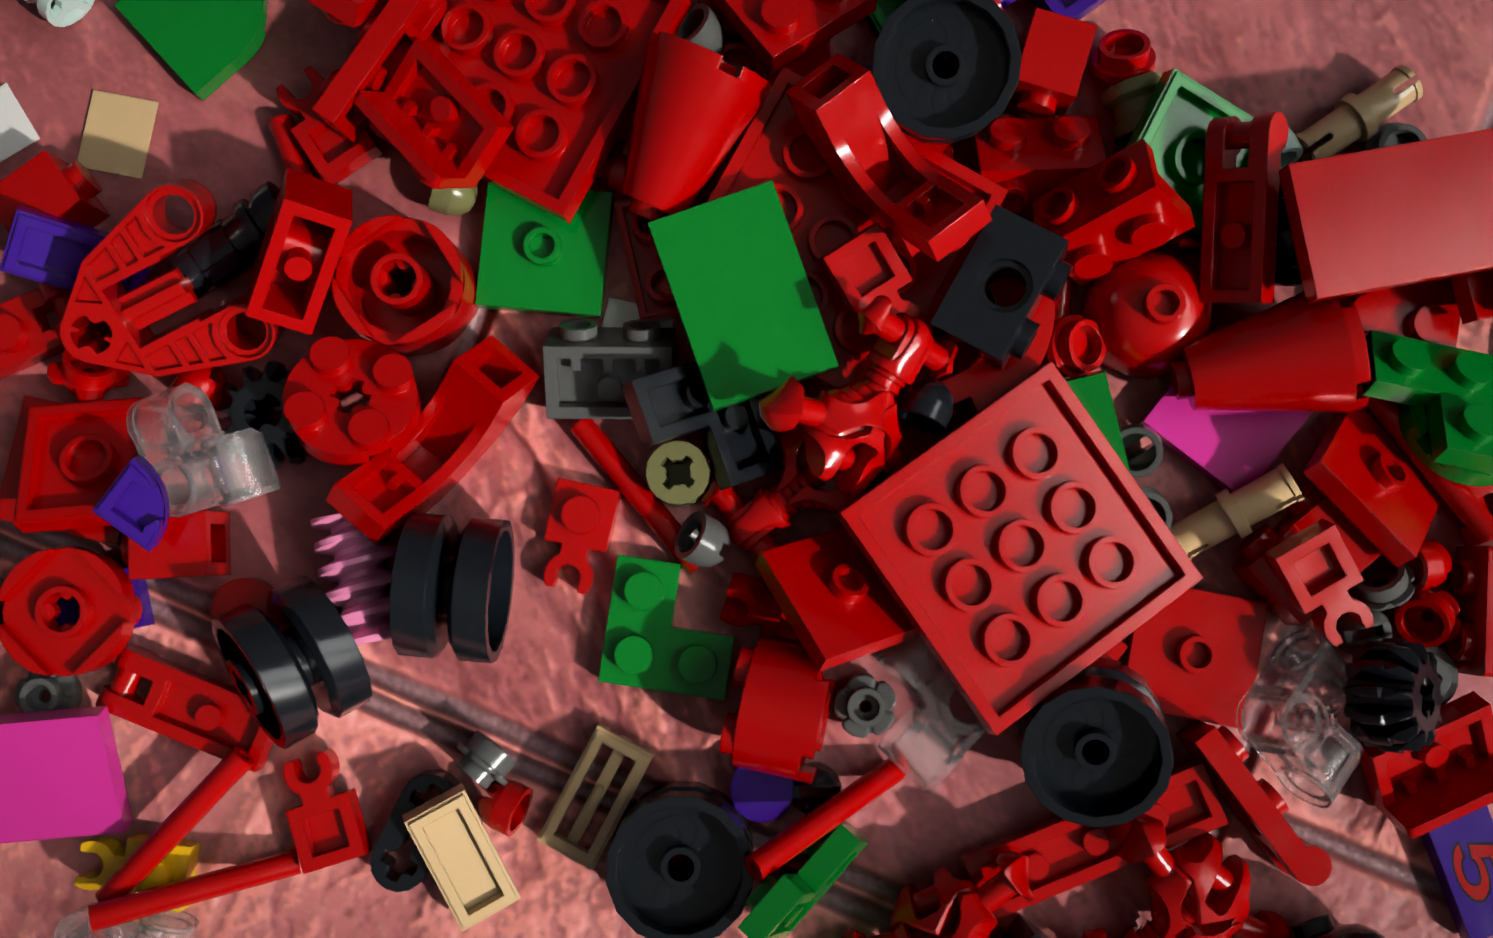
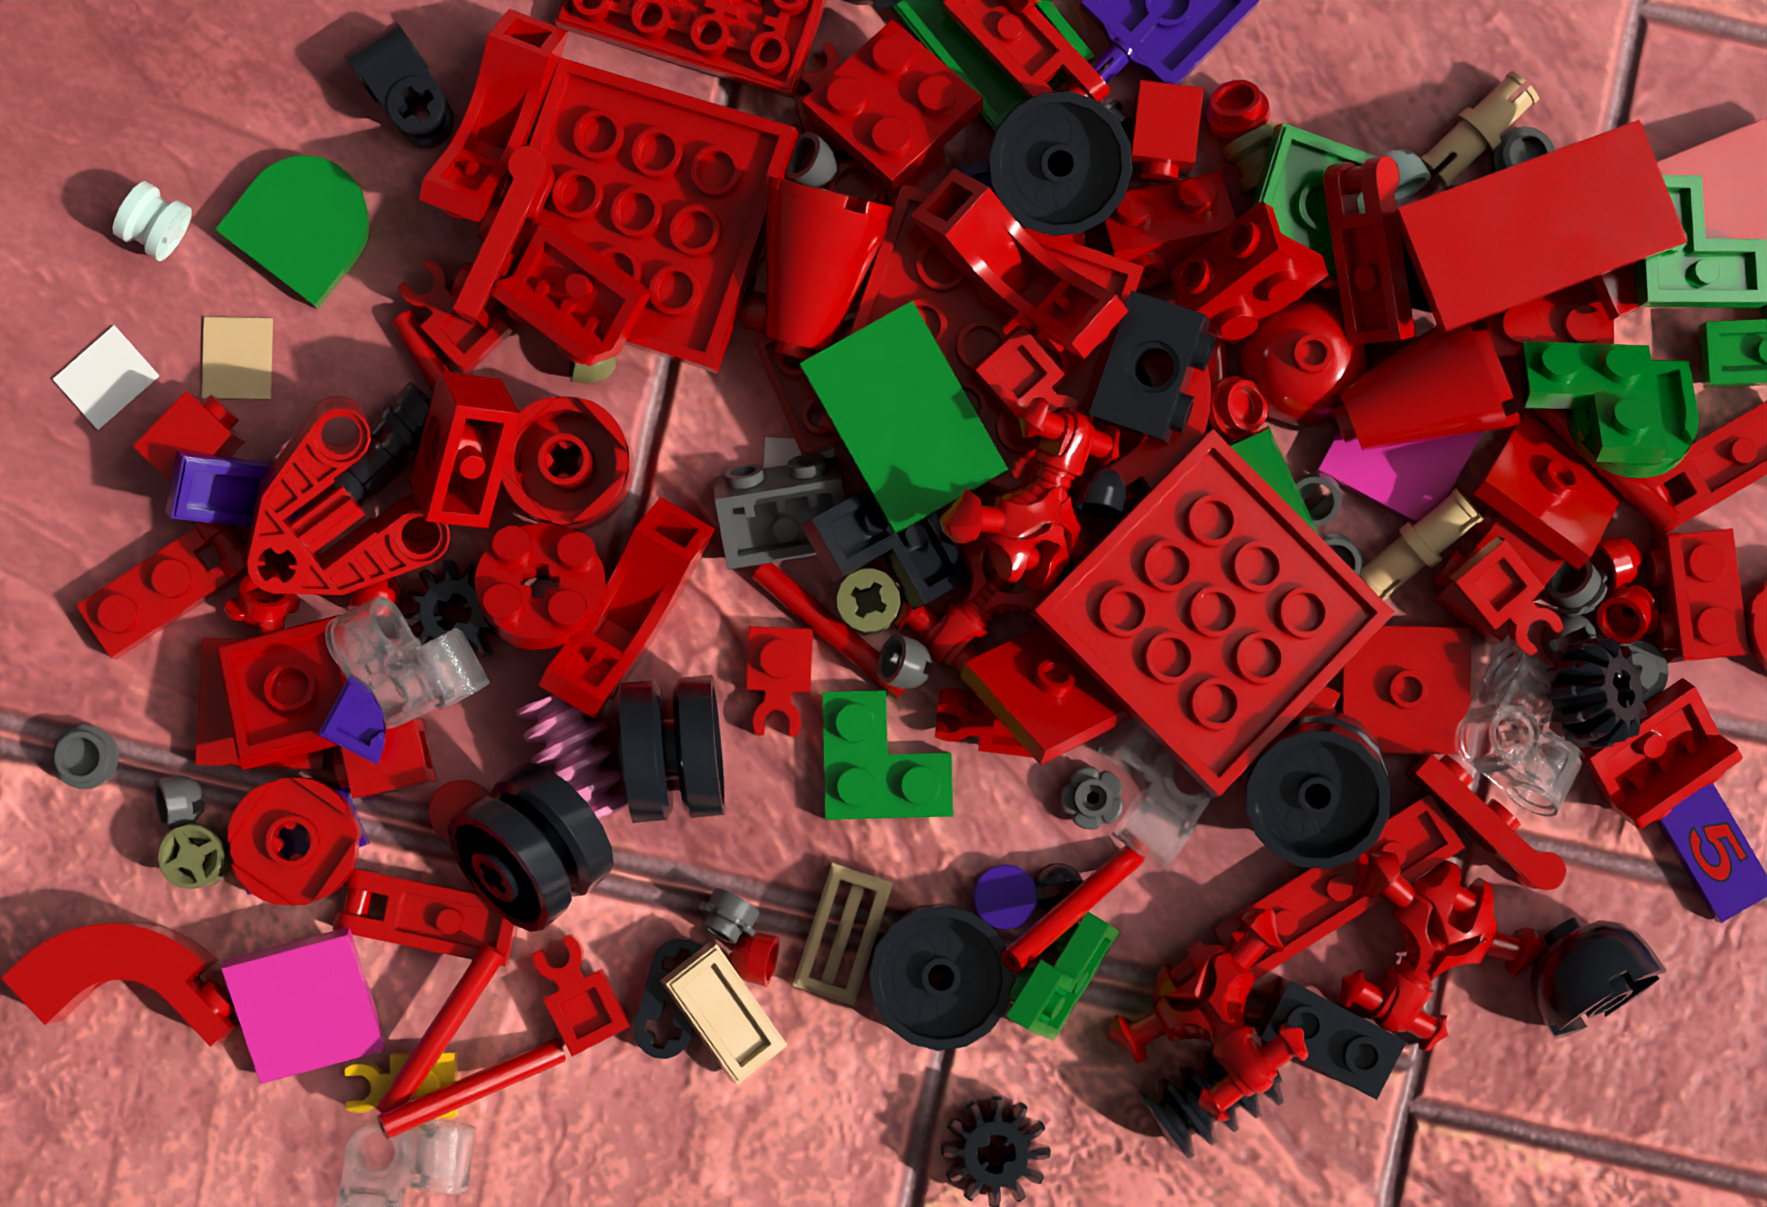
camera: 15 degrees left, 0 degrees up
dark grey plate [14,671,83,713] -> none
green plate [475,183,615,319] -> none
red brick [720,637,838,784] -> none

